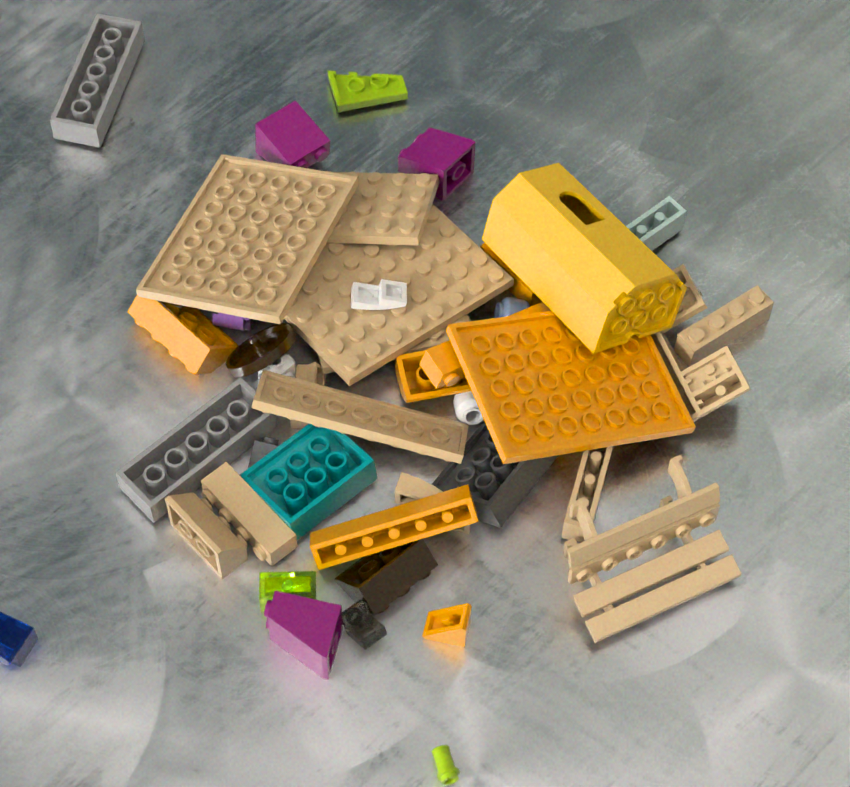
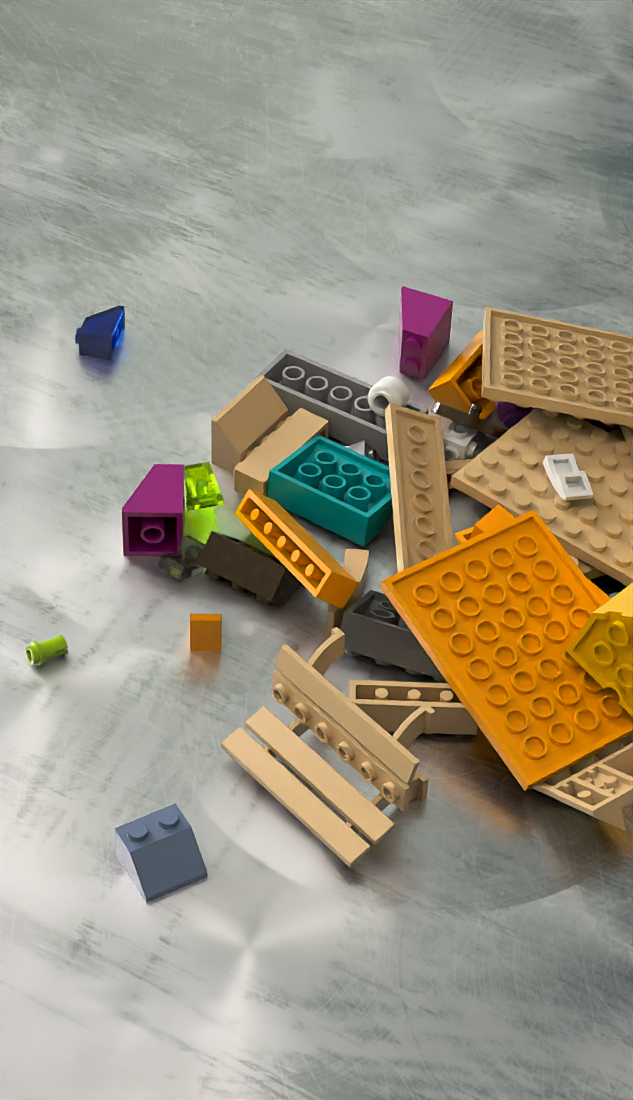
camera: 75 degrees right, 15 degrees down
none -> sand blue slope [114,803,207,902]
none -> white head [368,376,410,417]
none -> magenta slope [398,286,453,380]

